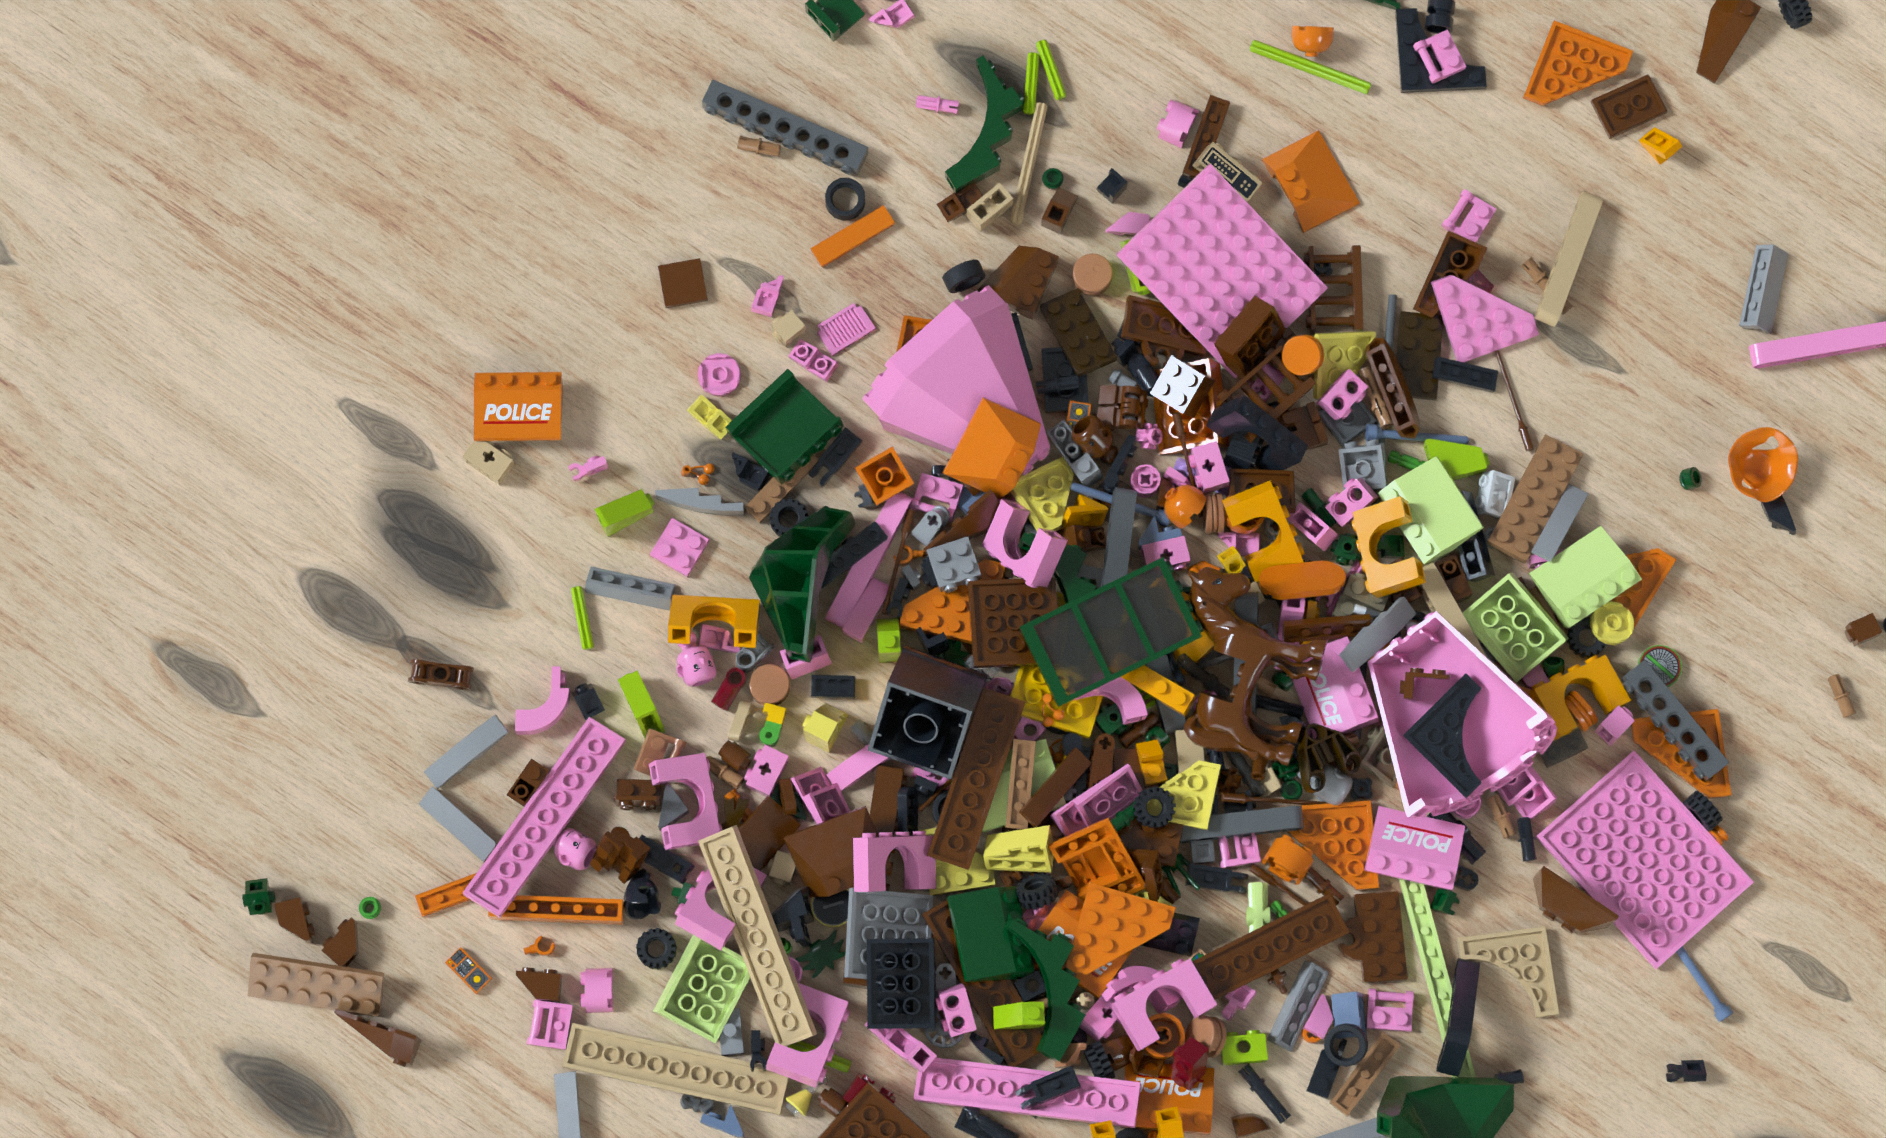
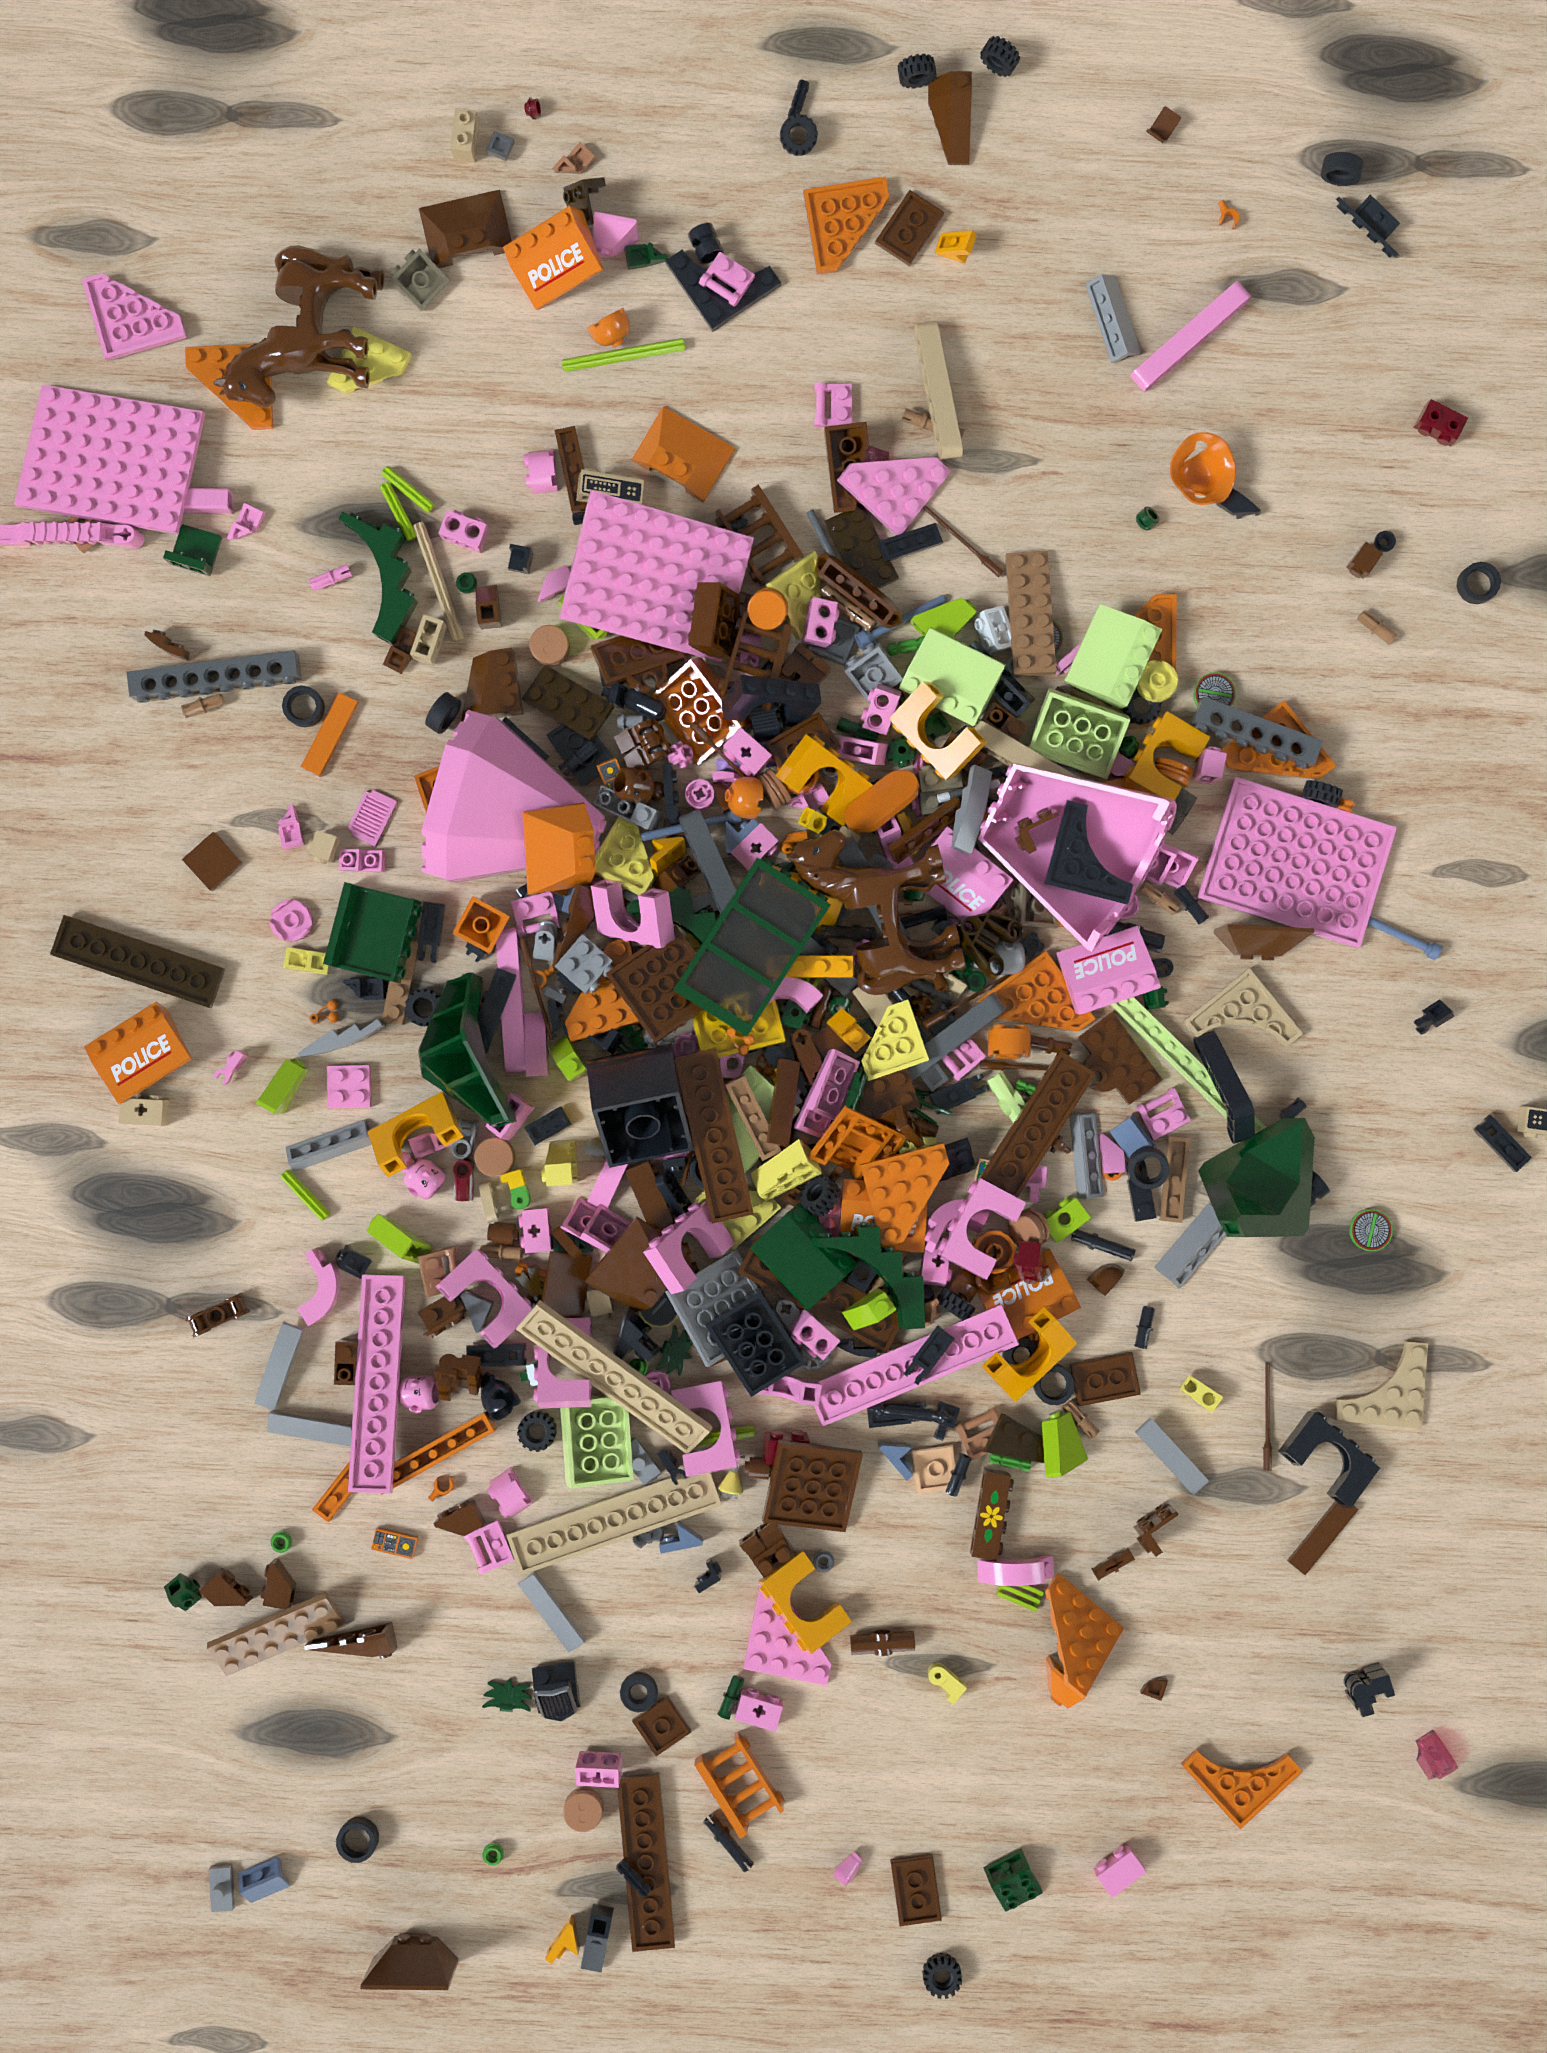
camera: 30 degrees left, 10 degrees up
tan axle [1076,992,1096,1010] -> none
black tyre [1133,787,1176,828] -> none
brick [1150,356,1215,418] -> none
light grey slope [1531,484,1588,562] -> none
none -> dark brown plate [50,915,225,1008]
none -> reddish brown slope [144,630,190,661]
none -> bright pink brick [438,510,489,553]

